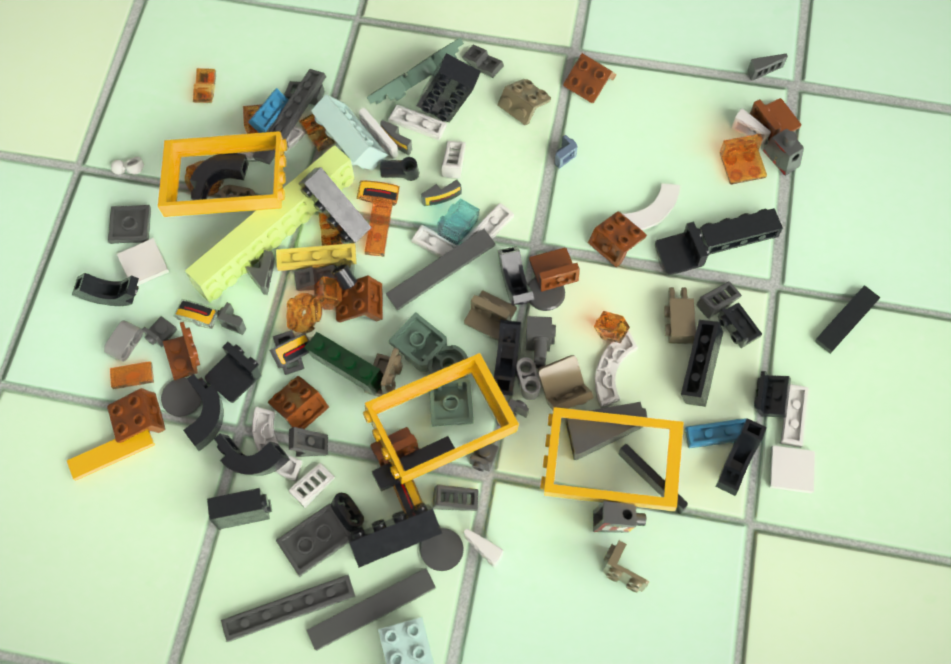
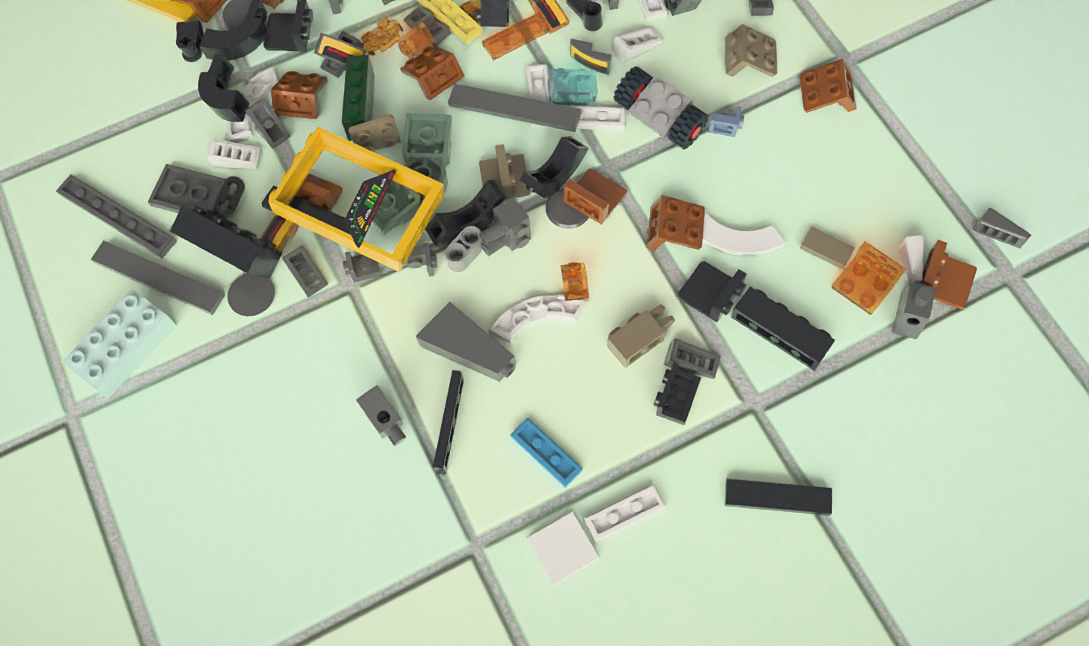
camera: 55 degrees right, 0 degrees up
black brick [207,488,273,530] -> none
black piece [332,258,357,290] -> none
white slope [463,528,504,568] -> none
dark tan bracket [538,355,594,410] -> none
yellow window [540,407,684,511] -> none
dark tan bracket [602,540,650,593] -> none
black brick [681,319,724,407] -> none
black arch [715,418,767,496] -> none
black bracket [754,371,791,418] -> none
none -> black piece [176,20,204,63]
none -> black sticker [344,170,396,248]
none -> plate [613,66,708,150]
none -> dark tan tile [800,227,855,270]

